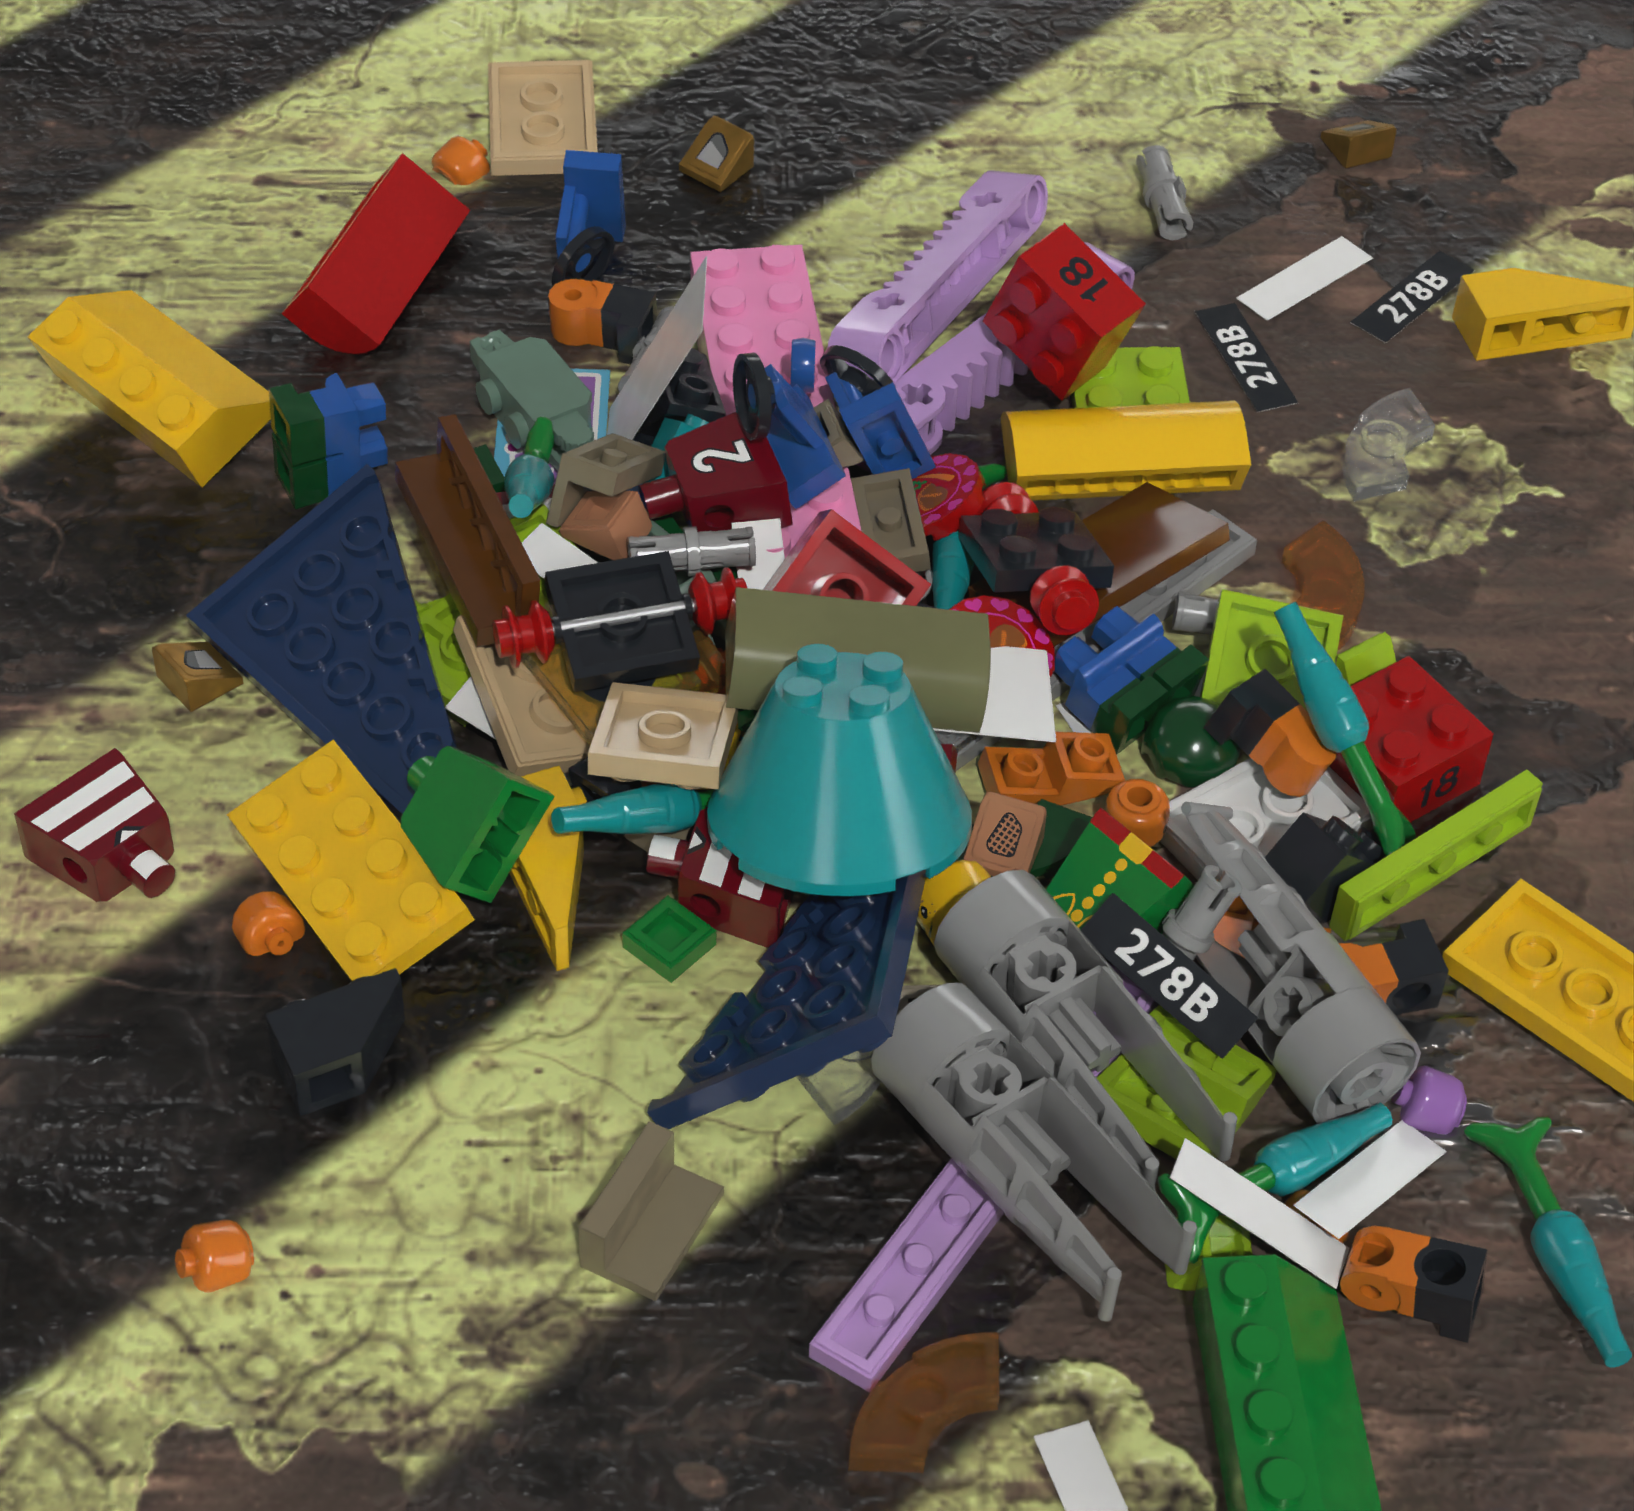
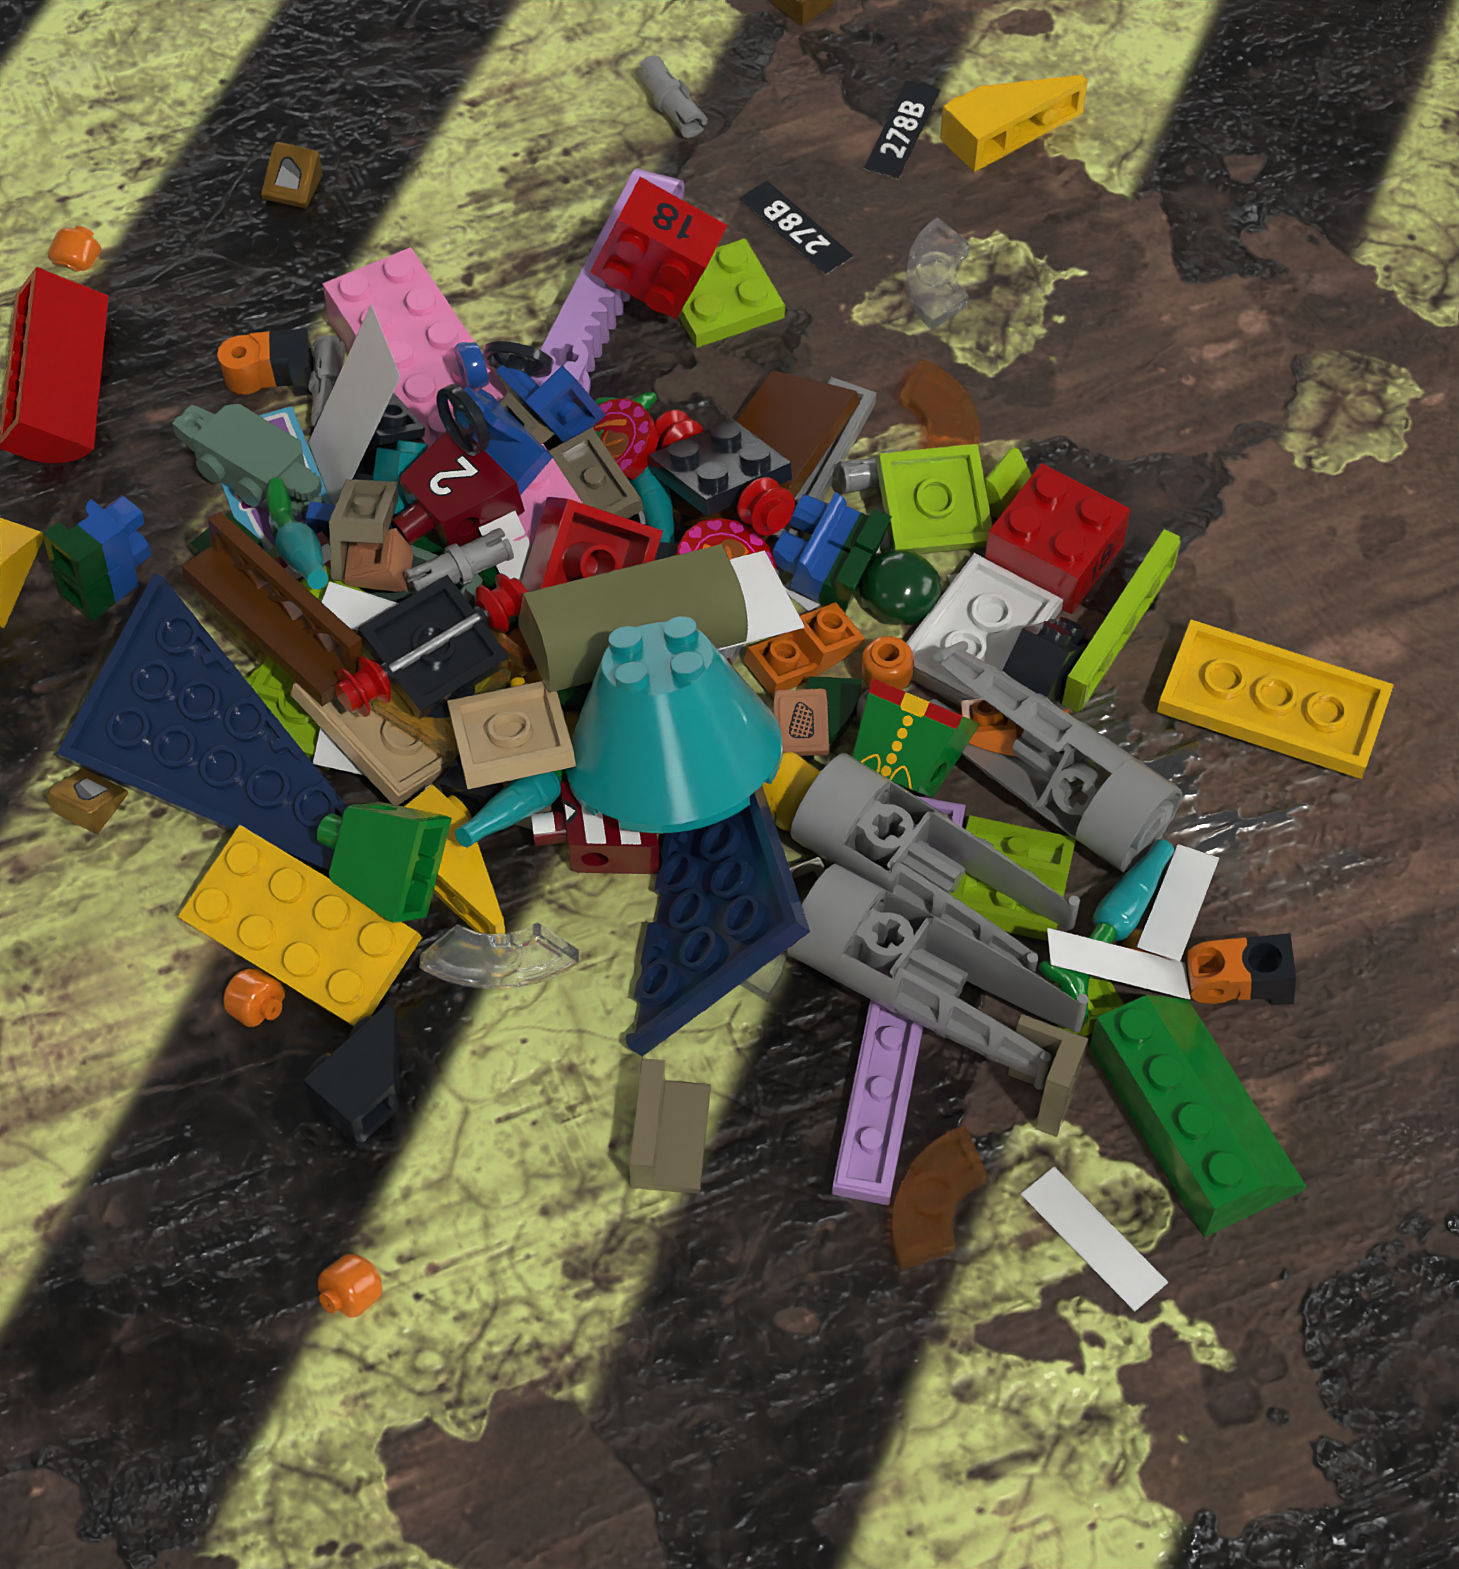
camera: 20 degrees left, 10 degrees up
dark red torso [14,748,175,902] -> none
tan tile [488,60,598,176] -> none
blue piece [552,150,626,286] -> none
green tile [622,895,717,983] -> none
lavender gear [827,170,1048,383] -> none
yellow brick [1001,400,1251,501] -> none
black sticker [1080,893,1258,1059] -> none
light grey pin [1162,865,1242,961] -> none
leg [1204,669,1337,797] -> none
white sticker [1236,236,1373,321] -> none
teal piece [1274,602,1416,857] -> none
black leg [1339,919,1449,1015] -> none
medium lavender piece [1391,1066,1467,1134] -> none
teal piece [1464,1117,1632,1368] -> none
none -> clear tile [419,922,579,989]
none -> dark tan panel [1008,1014,1088,1137]

